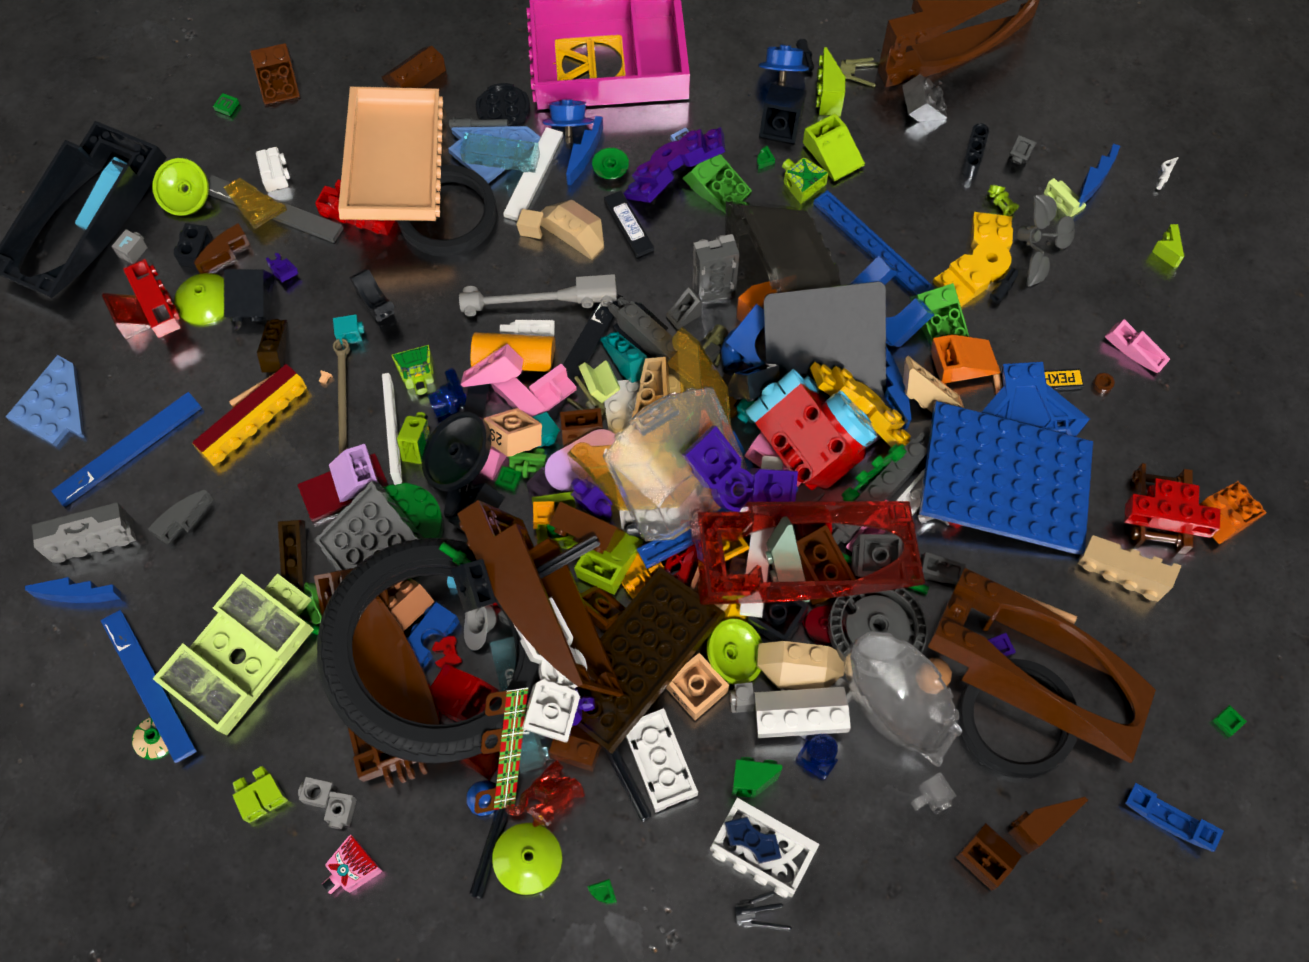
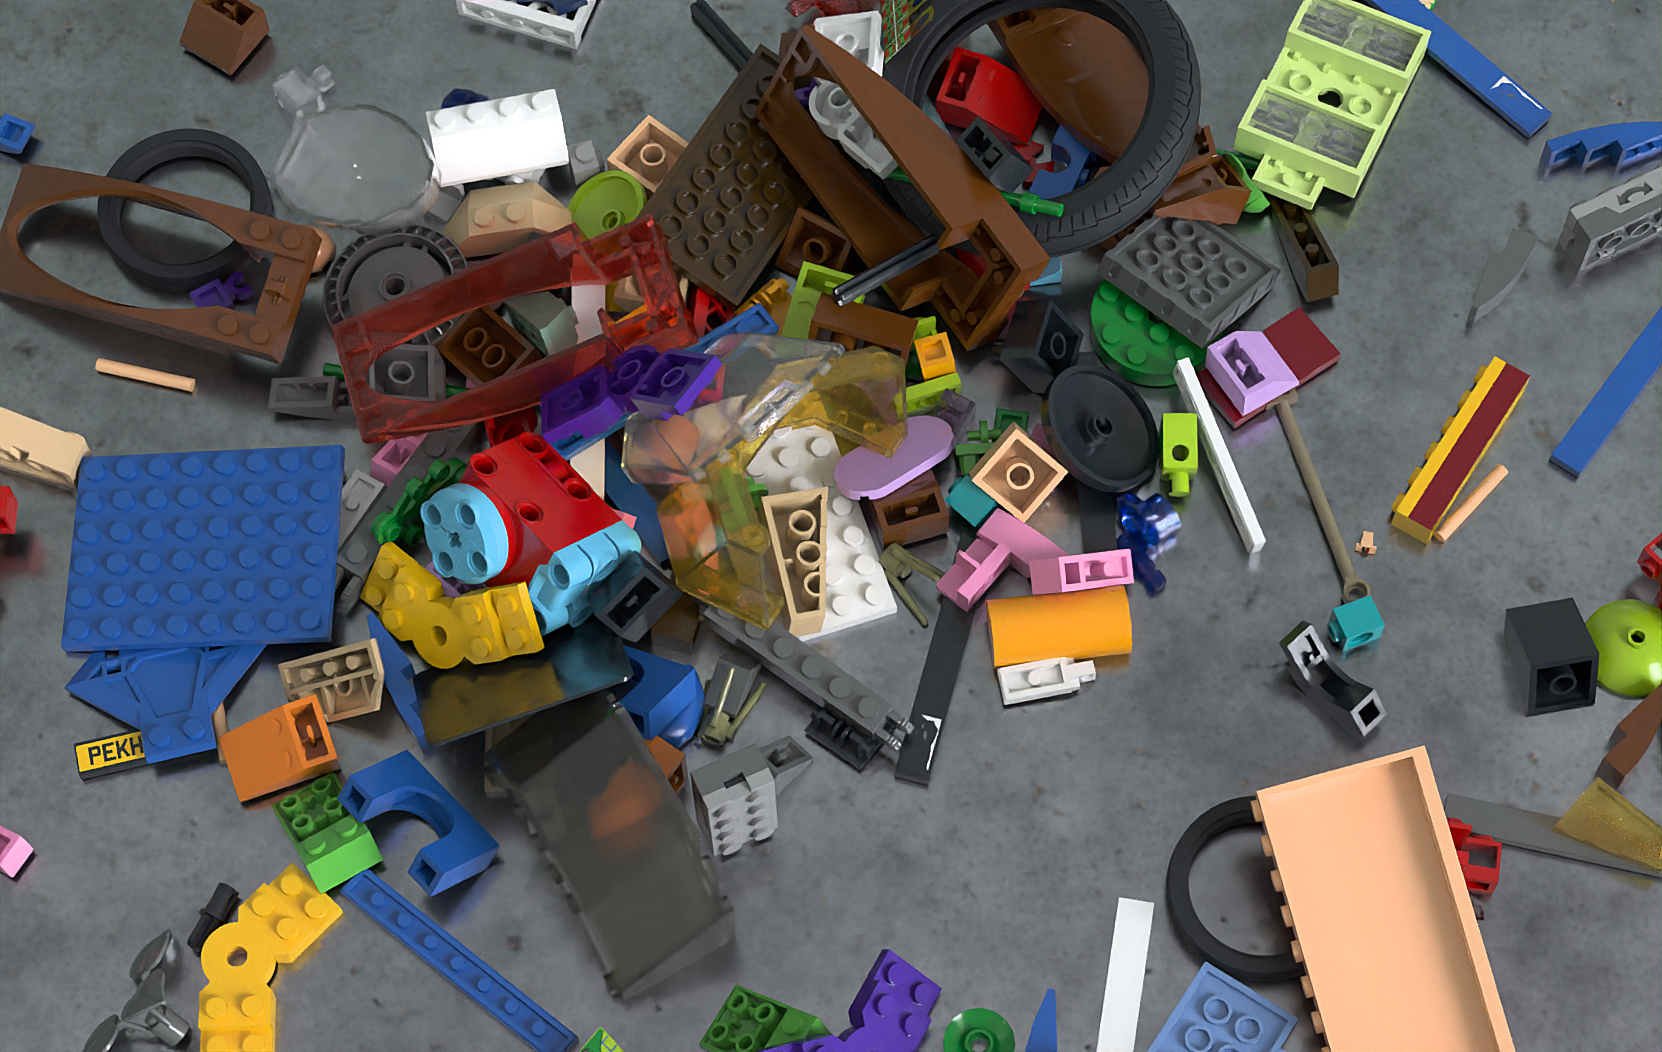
camera: 170 degrees right, 0 degrees up
white brick [256,147,290,192] -> none
dark brown slope [257,319,287,373] -> none
dark purple plate [266,253,298,282] -> none
torso [392,345,434,395] -> none
light grey bar [459,274,617,316] -> none
clear light blue brick [460,133,540,173] -> none
tan panel [516,209,544,239] -> none
tan wedge [541,199,604,260] -> none
yellowish green panel [579,360,620,403] -> none
teal slope [600,332,647,383] -> none
tile [604,190,654,258] -> none
white piece [626,708,698,813] -> none
green slope [731,757,782,799] -> none
reddish brown slope [1008,797,1088,854] -> none
reddish brown tile [1092,373,1115,394] -> none

